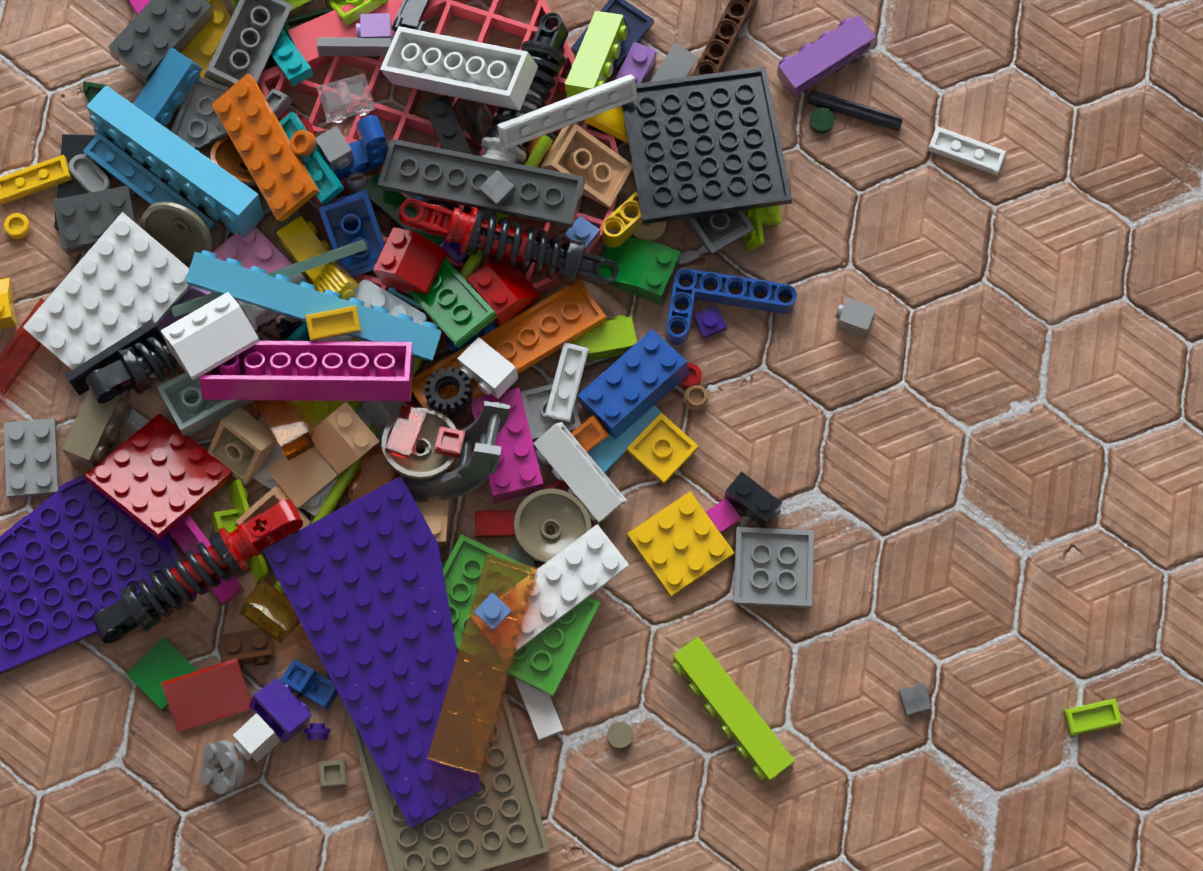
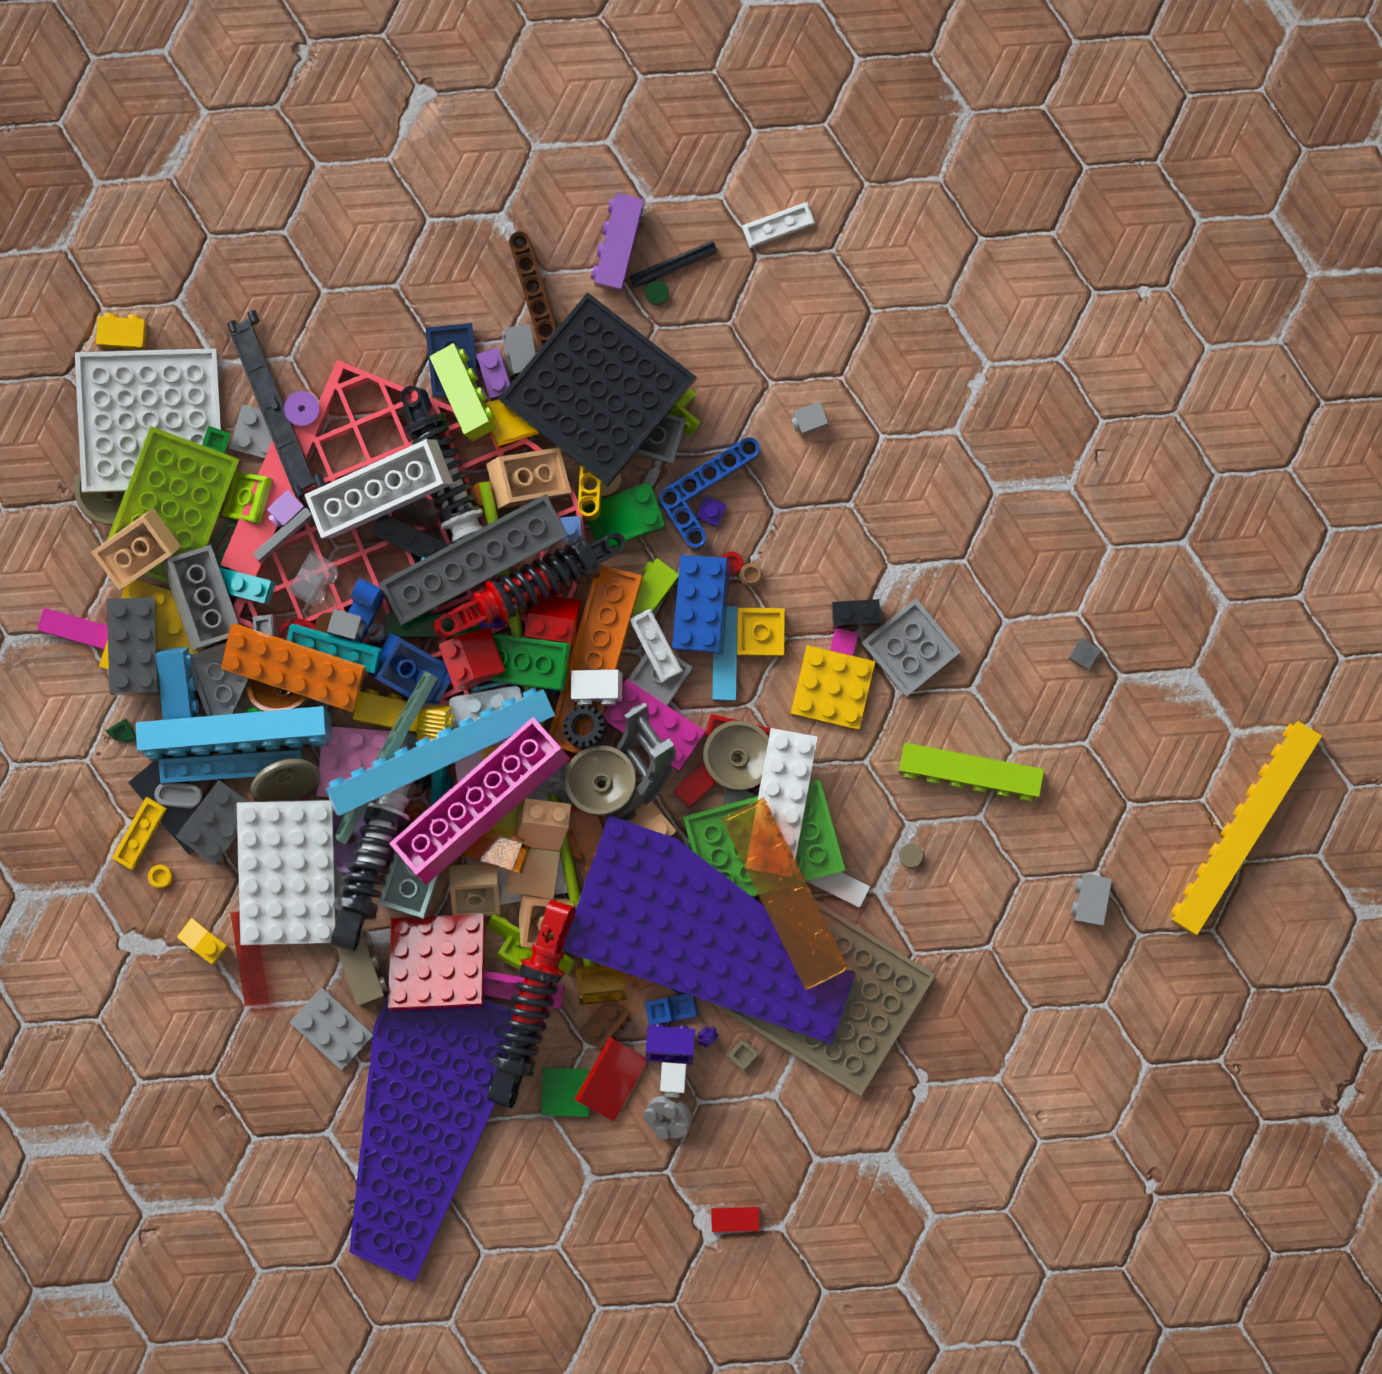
camera: 40 degrees left, 10 degrees up
black plate [65,320,160,396] -> none
white slope [161,292,260,380] -> none
orange tile [290,130,316,156] -> none
yellow tile [305,306,361,341] -> none
clear red tile [385,404,427,460] -> none
tile [434,426,465,458] -> none
medium blue plate [474,593,512,631] -> none
flat silver tile [479,170,516,207] -> none
white tile [497,74,637,150] -> none
white brick [533,422,627,522] -> none
orange tile [571,415,610,453] -> none
lime tile [1064,698,1123,736] -> none

